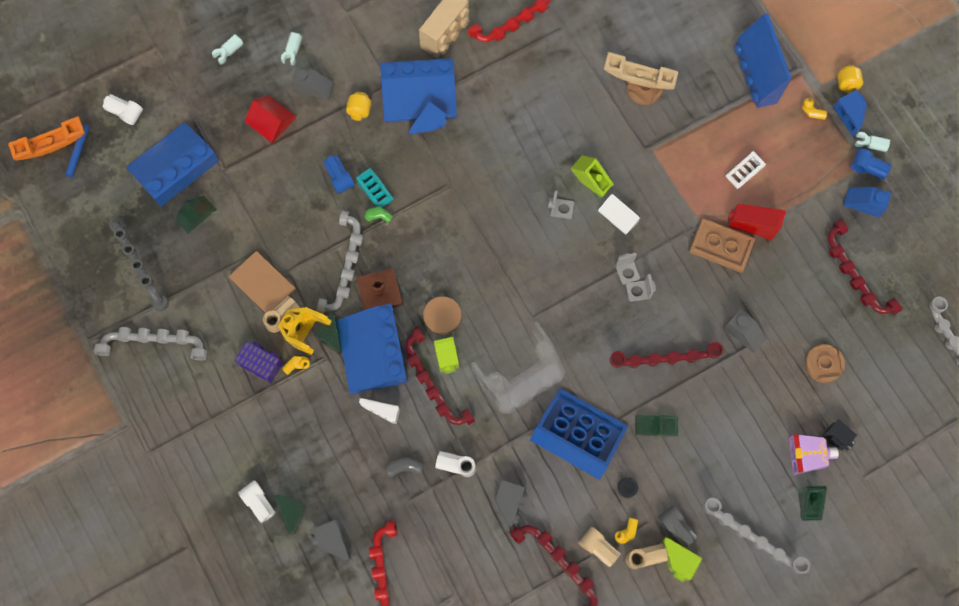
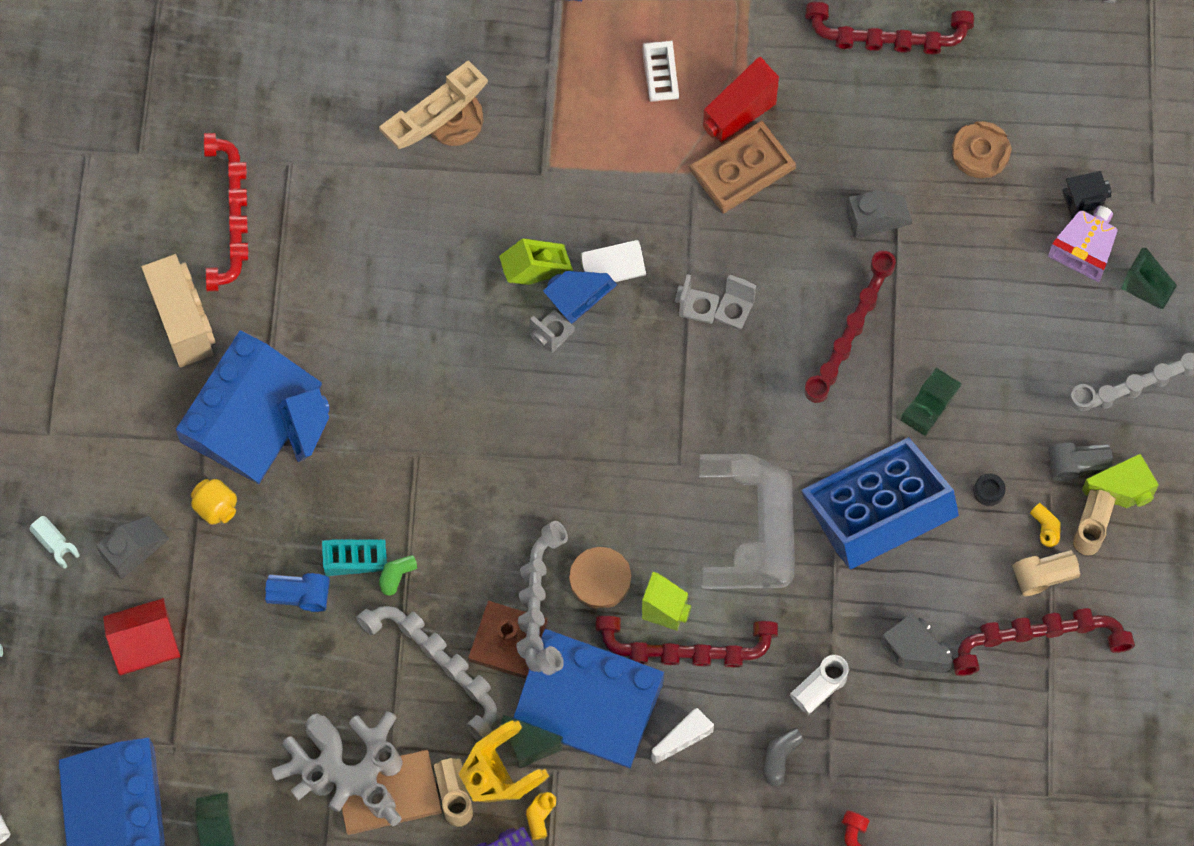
camera: 55 degrees left, 5 degrees down
none -> light grey plant [272,711,402,826]
none -> light grey bar [517,521,568,675]
none -> blue slope [543,271,617,324]

